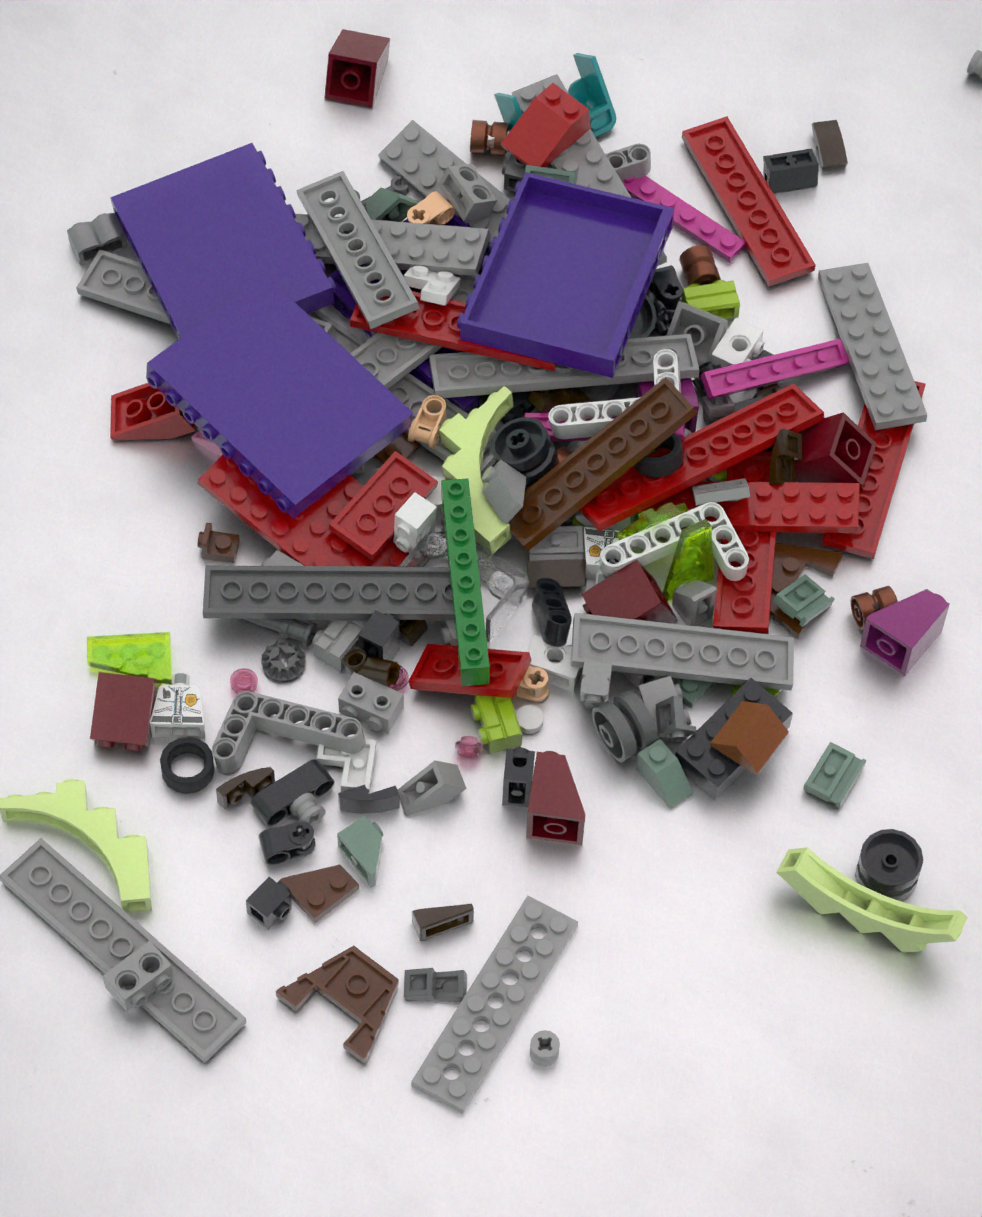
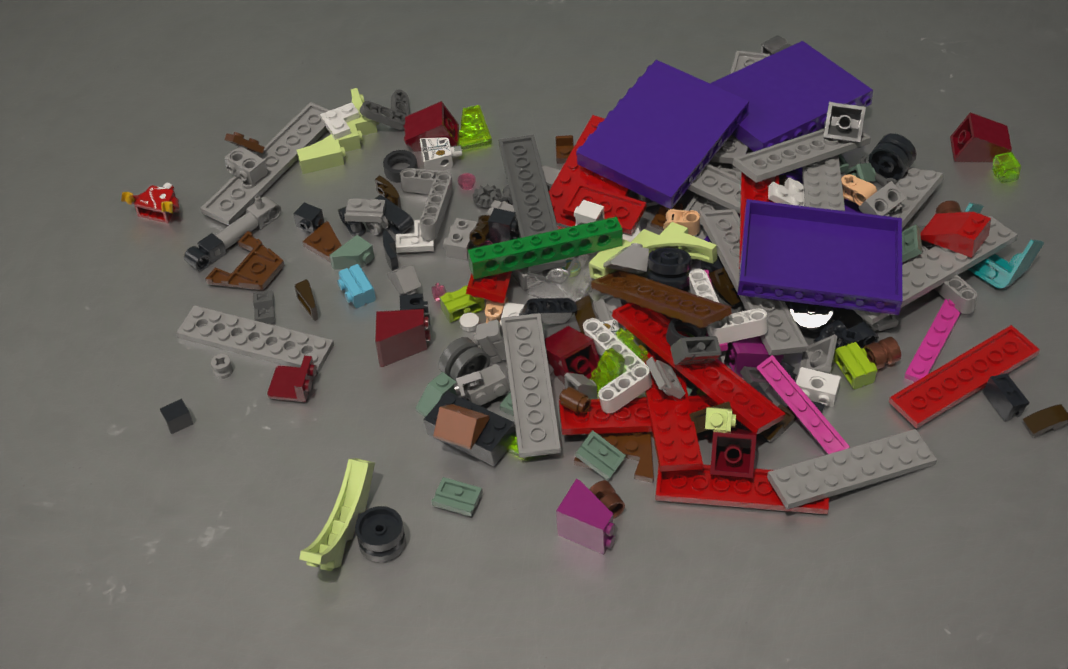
camera: 85 degrees right, 10 degrees down
none -> red torso [121,183,180,223]
none -> black panel [160,399,193,434]
none -> light grey piece [184,195,281,271]
none -> reddish brown wing [224,132,265,154]
none -> dark red bracket [267,355,317,402]
none -> white plate [320,102,360,140]
none -> medium azure brick [337,264,376,308]
none -> light grey plate [344,198,386,223]
none -> dark grey beam [359,90,409,130]
none -> reddish brown brick [559,387,591,414]
none -> dark grey brick [671,336,721,365]
none -> yellowish green bracket [705,407,736,432]
none -> dark grey slope [823,102,866,143]
none -> black wheel [868,133,917,180]
none -> clear neon green brick [992,152,1021,183]

